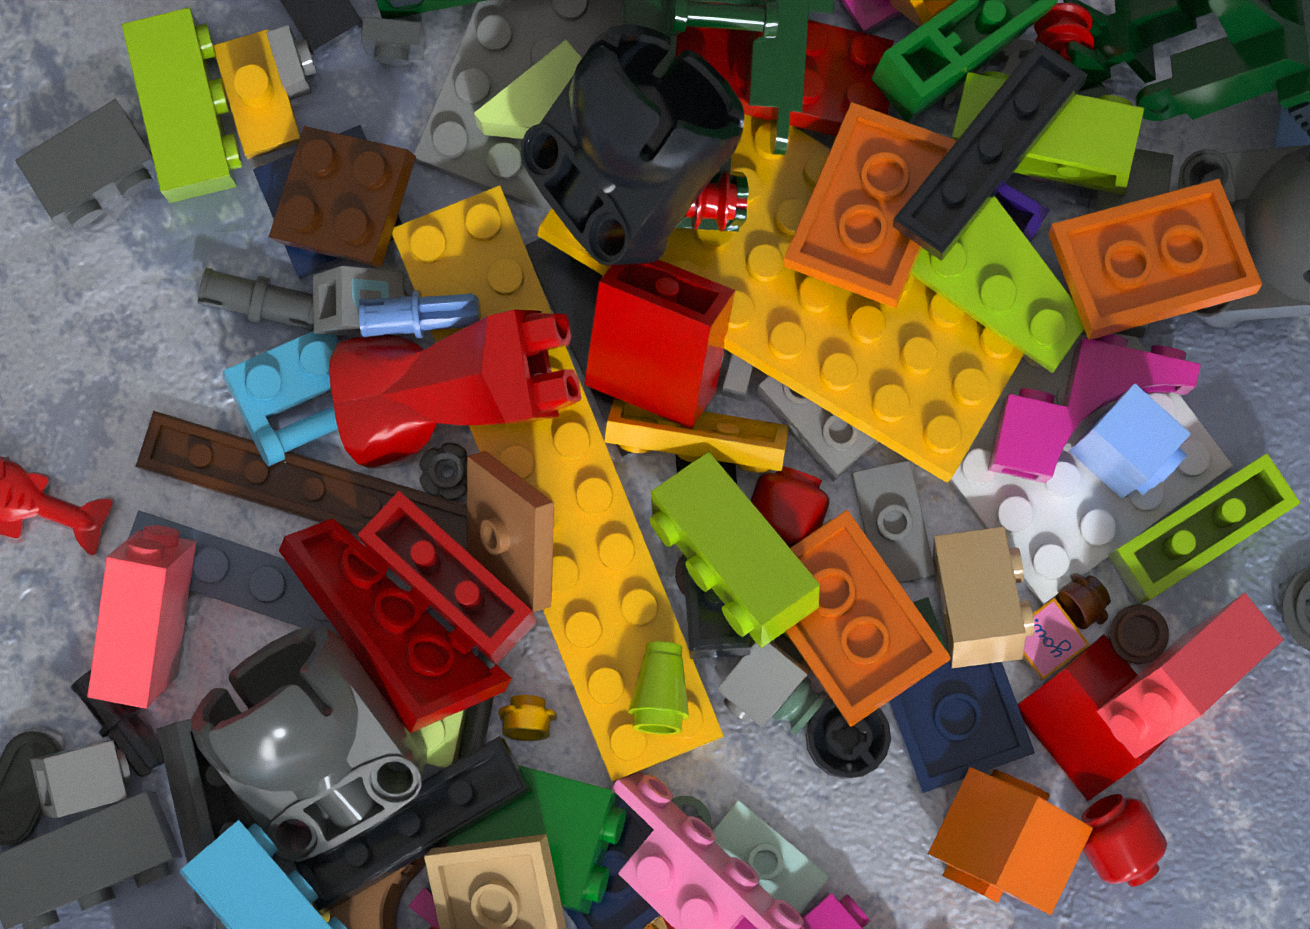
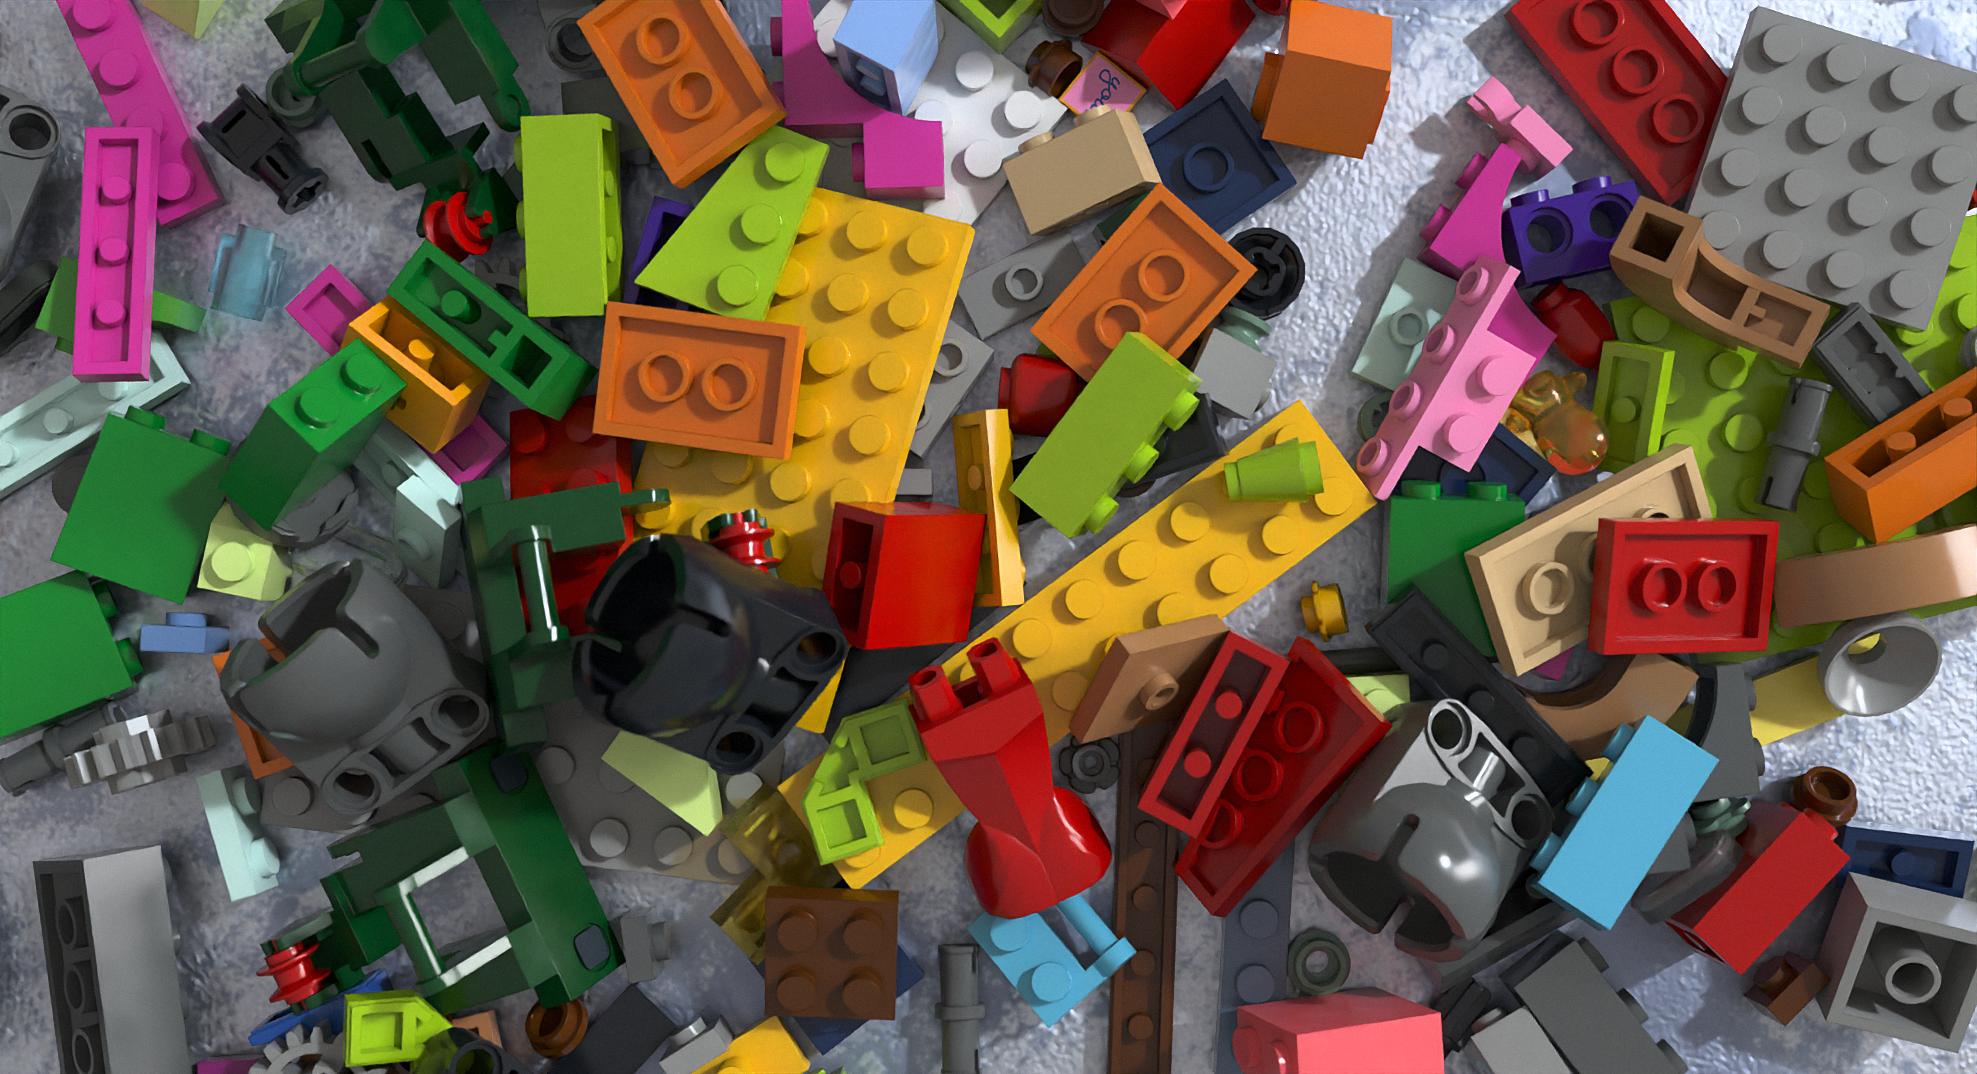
camera: 105 degrees left, 5 degrees up
light grey brick [313,266,408,337] -> none
medium blue axle [359,290,481,338] -> none
black tile [893,41,1087,261] -> none
none -> clear yellow plate [709,783,842,966]
none -> lime tile [800,697,927,866]
none -> sand green plate [1287,930,1351,995]

